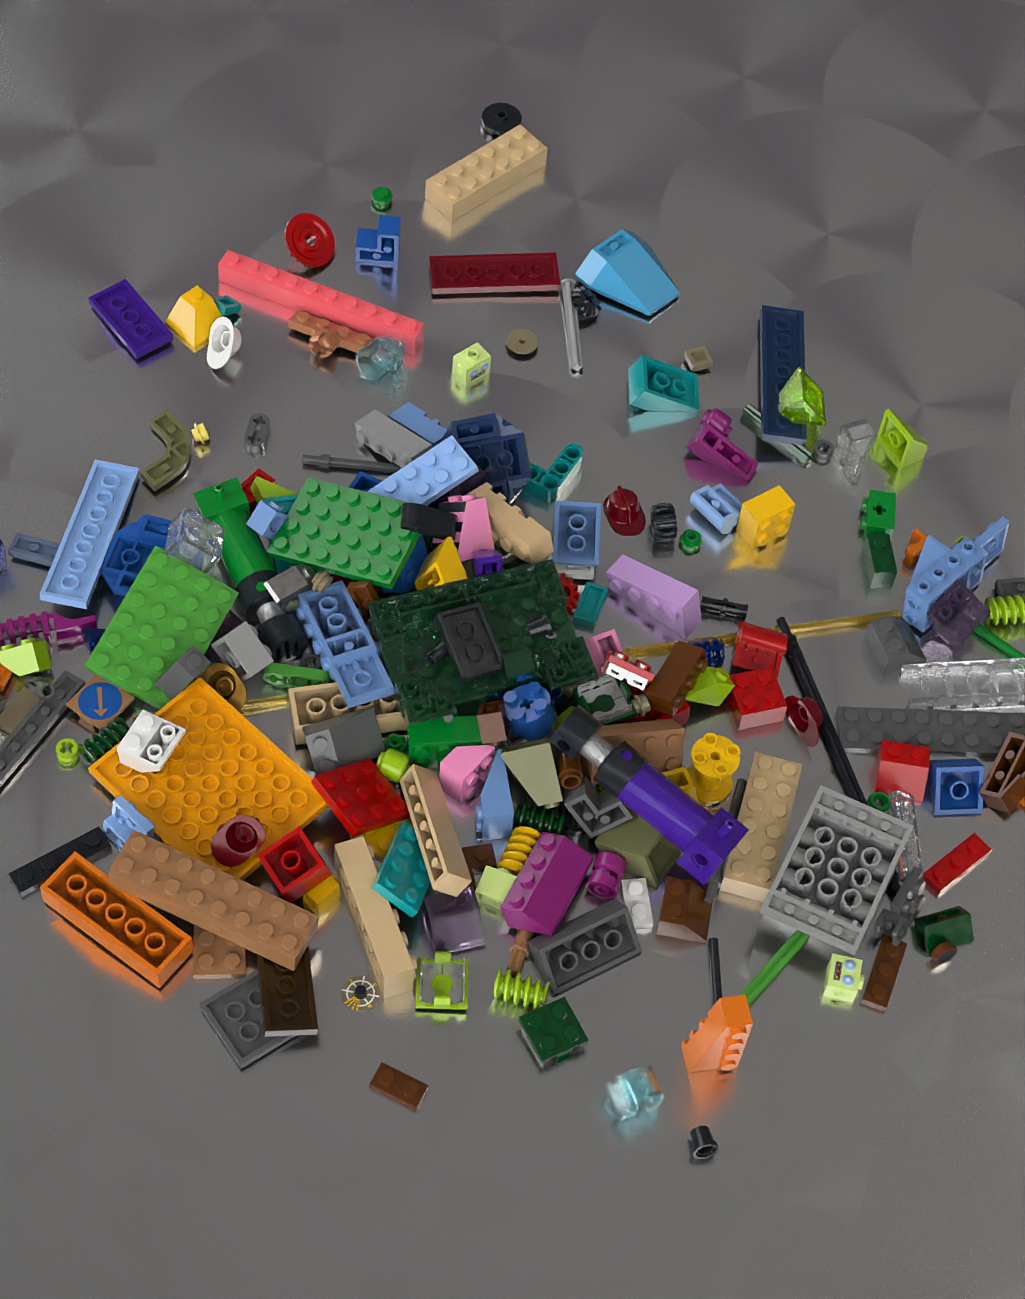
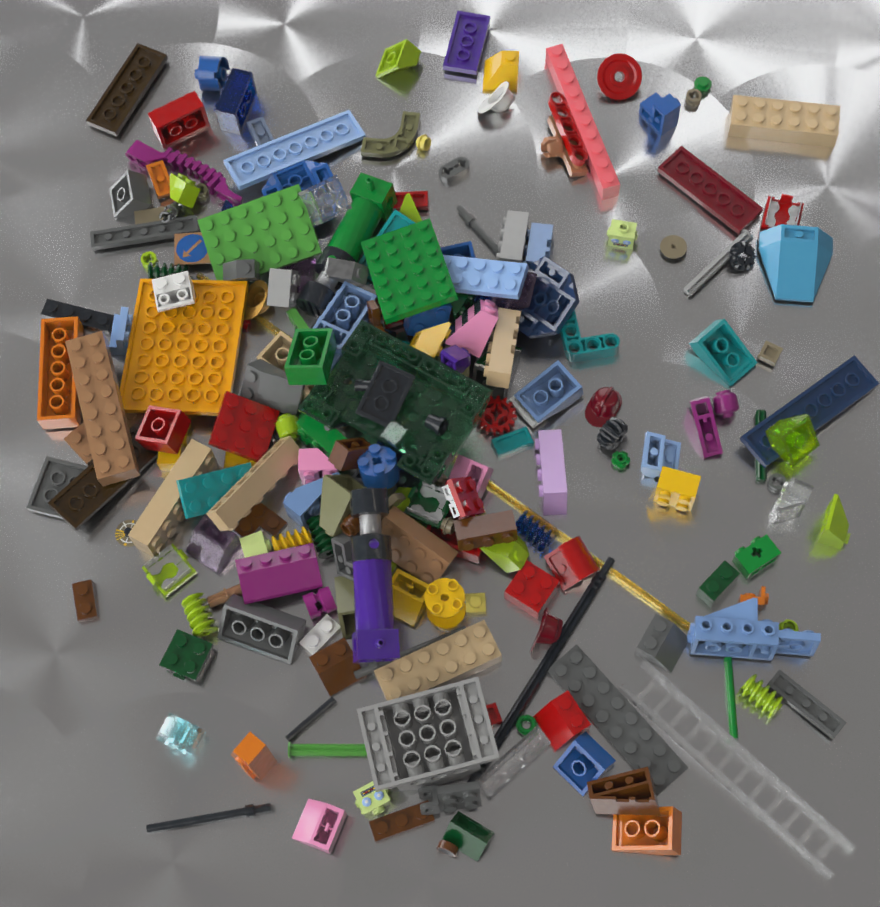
camera: 60 degrees right, 10 degrees up
dark red piece [211,814,265,867] -> none
teal plate [212,295,242,316] -> none
medium blue brick [246,500,289,540] -> none
dark tan plate [311,570,333,593] -> none
clear light blue helmet [356,336,405,382] -> none
black beam [400,503,457,540] -> none
black plate [481,103,522,137] -> none
black piece [690,1126,719,1159] -> none
black pin [700,596,749,619] -> none
red plate [923,833,992,895] -> none
clear purple slope [927,579,991,647] -> none
none -> black bar [146,803,272,833]
none -> green brick [284,328,337,385]
none -> bright pink slope [292,799,347,854]
none -> lime slope [375,39,421,78]
none -> red beam [548,92,588,166]
none -> dark tan bush [685,89,702,107]
none -> piece [761,193,804,230]

